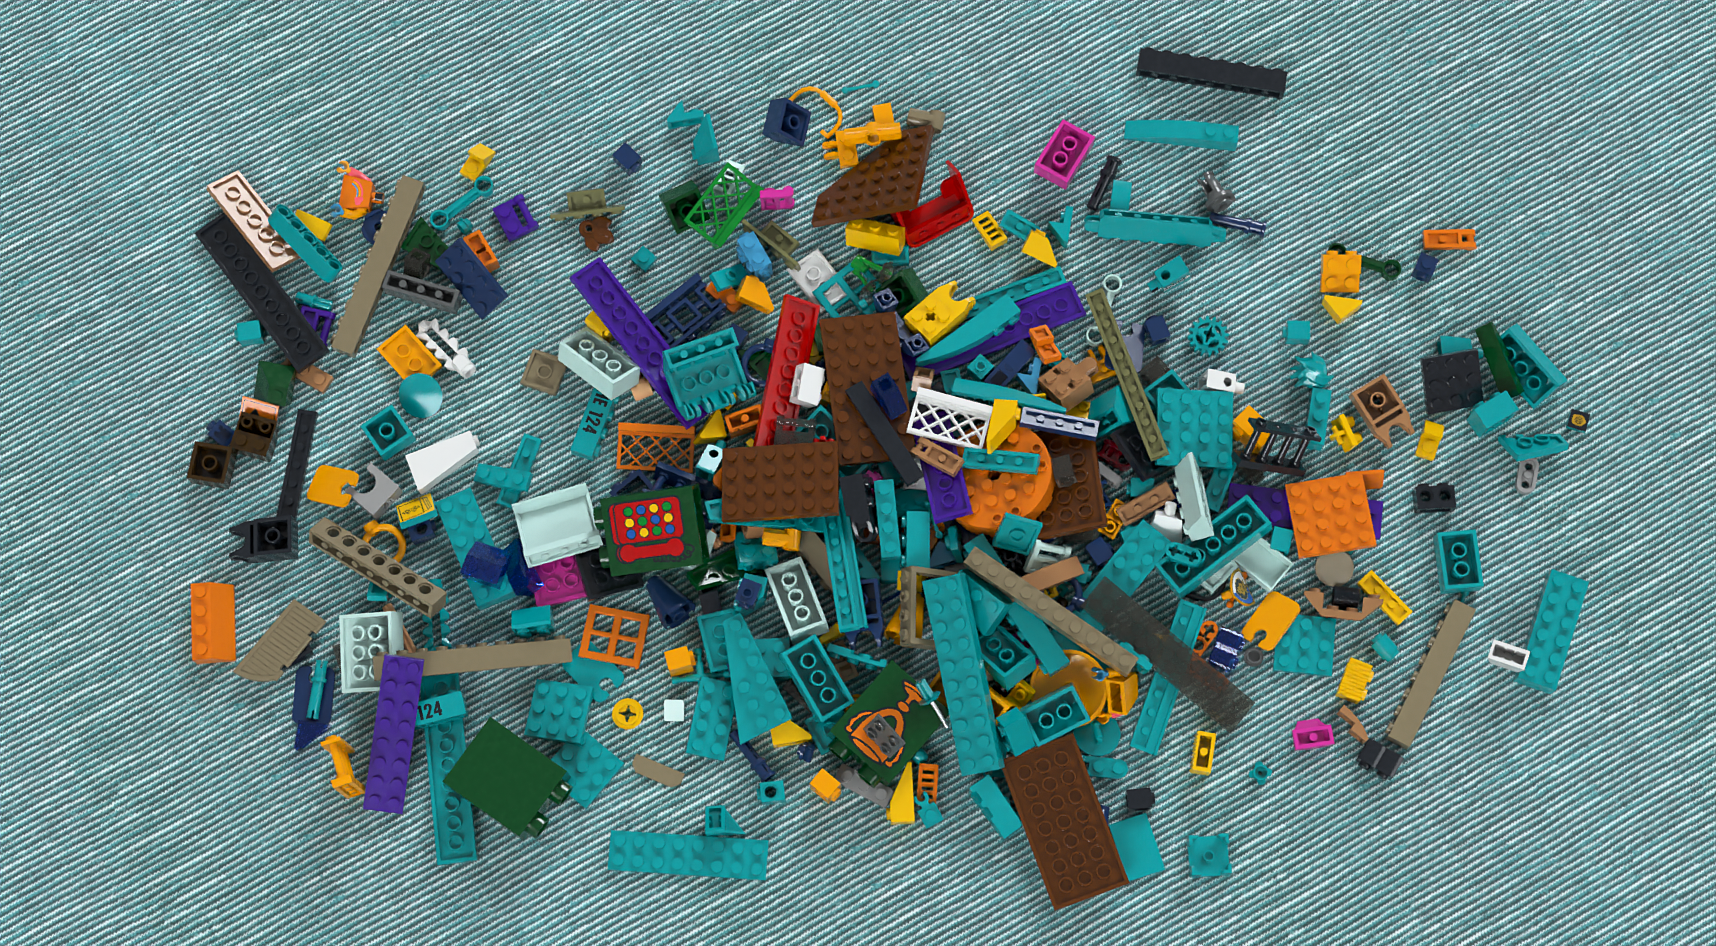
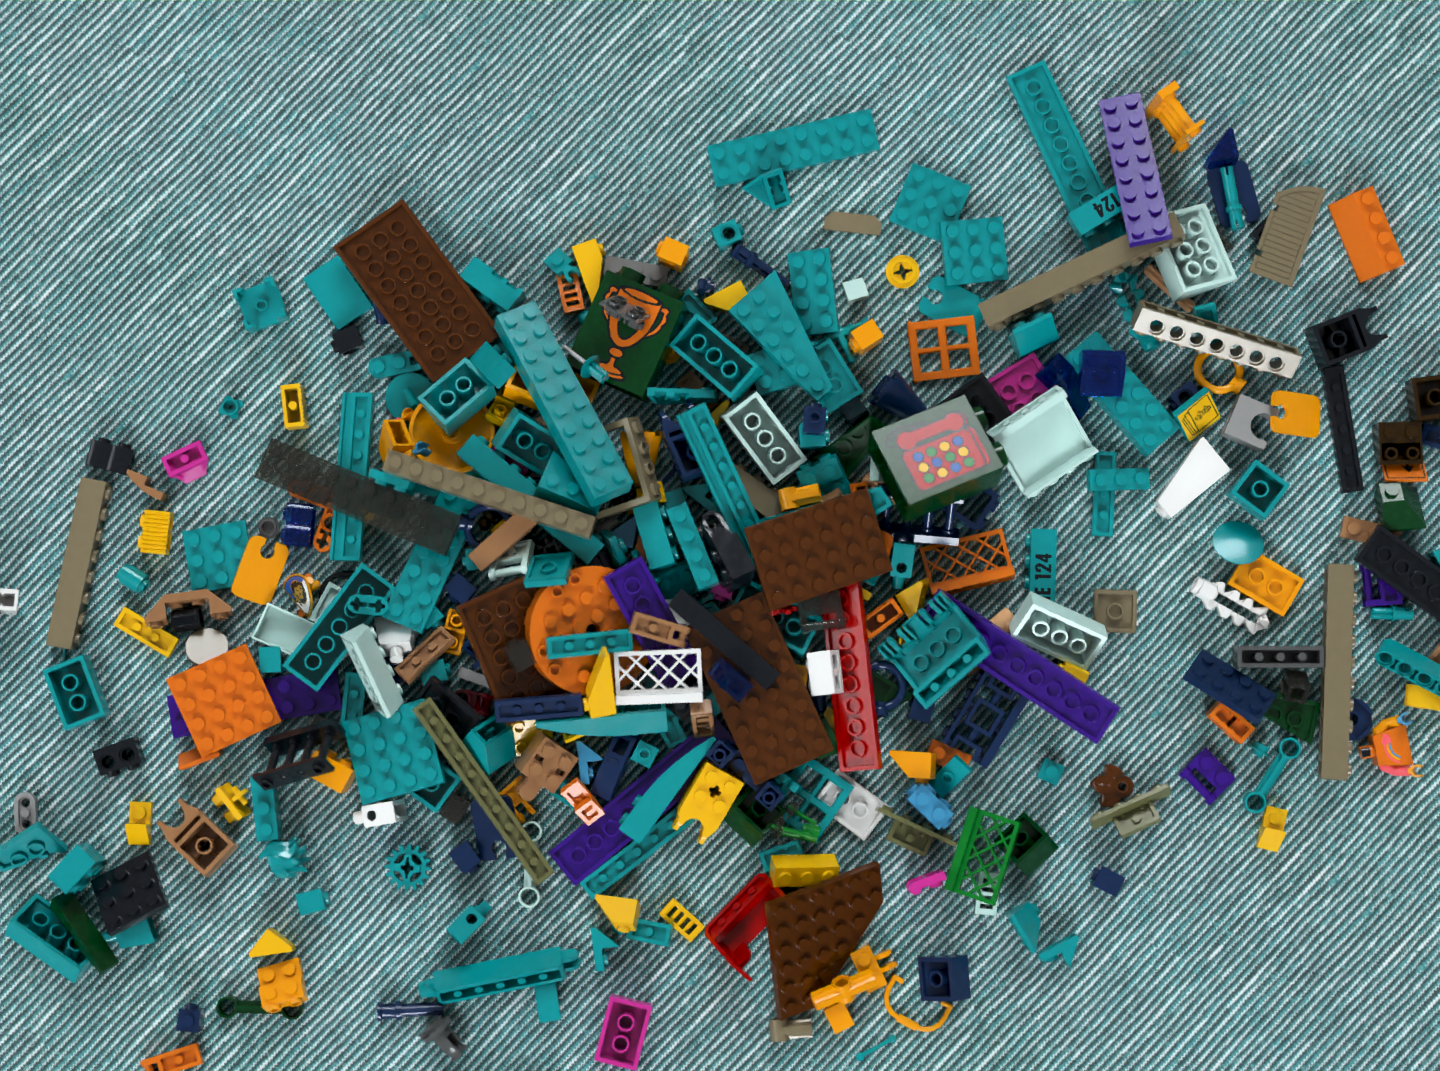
camera: 165 degrees right, 10 degrees up
dark green brick [442,717,573,841] -> none
black pin [1086,155,1122,211] -> none

